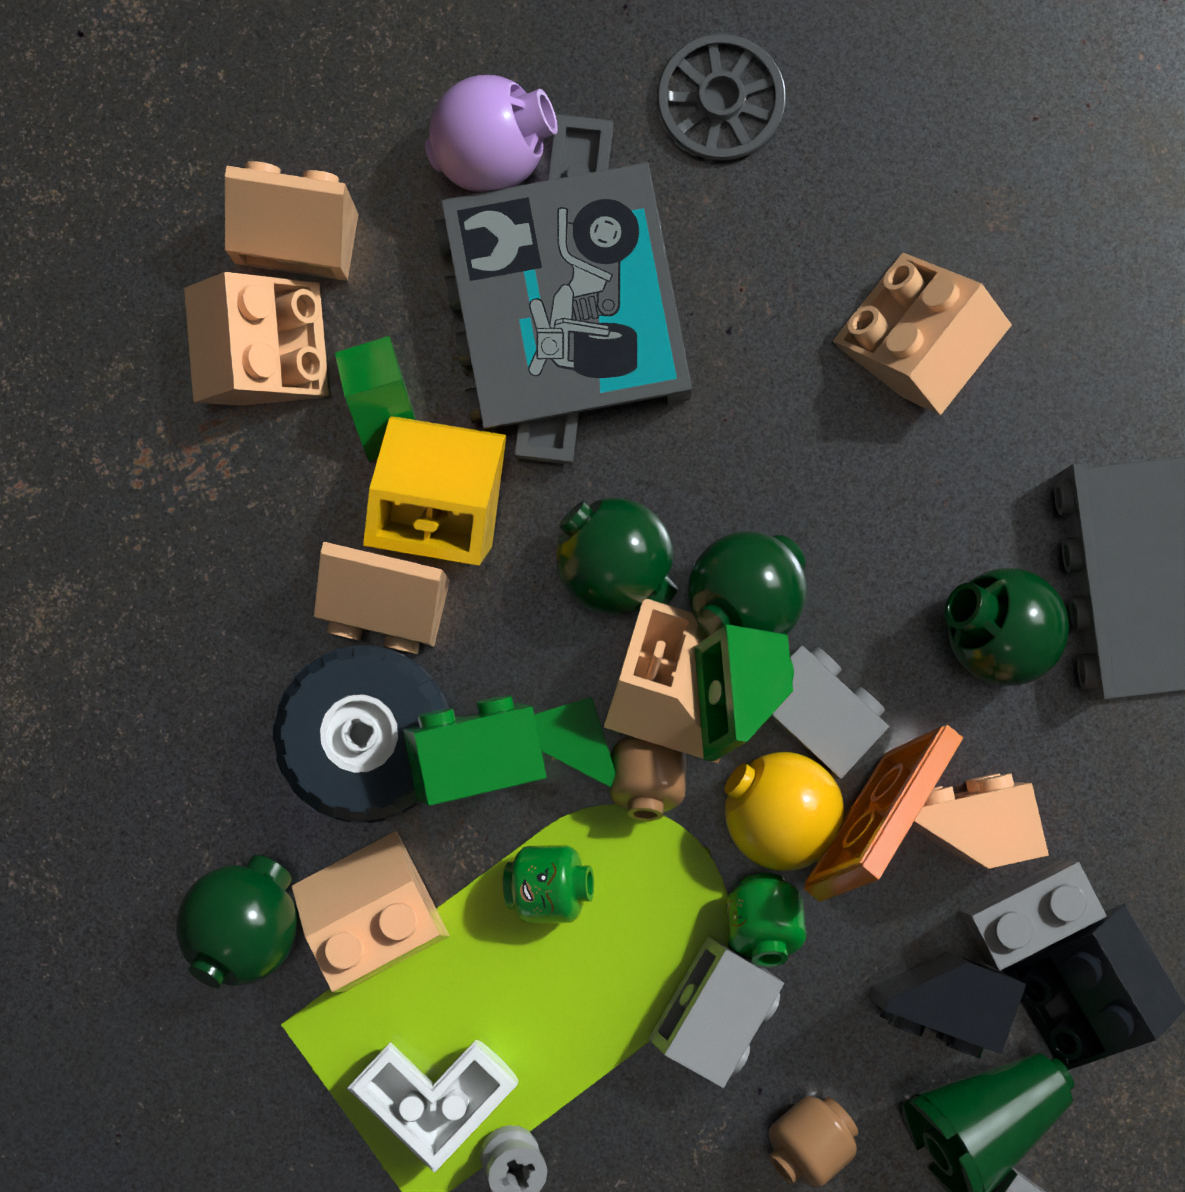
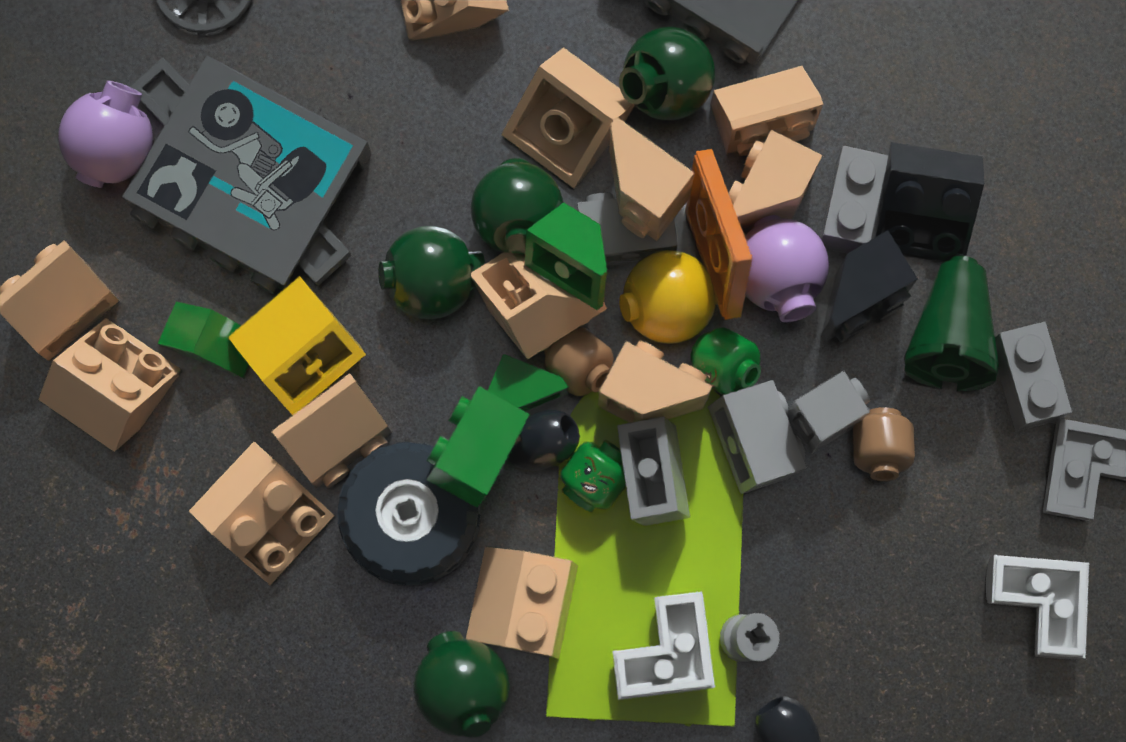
camera: 50 degrees left, 5 degrees down
none -> light nougat slope [189,442,335,585]
none -> light nougat slope [501,48,635,188]
none -> black animal [507,410,580,470]
none -> light nougat slope [598,341,712,423]
none -> light nougat slope [609,117,694,241]
none -> light grey brick [617,416,690,526]
none -> light nougat slope [711,66,823,156]
none -> lavender brick [745,215,829,322]
none -> light grey brick [788,371,870,454]

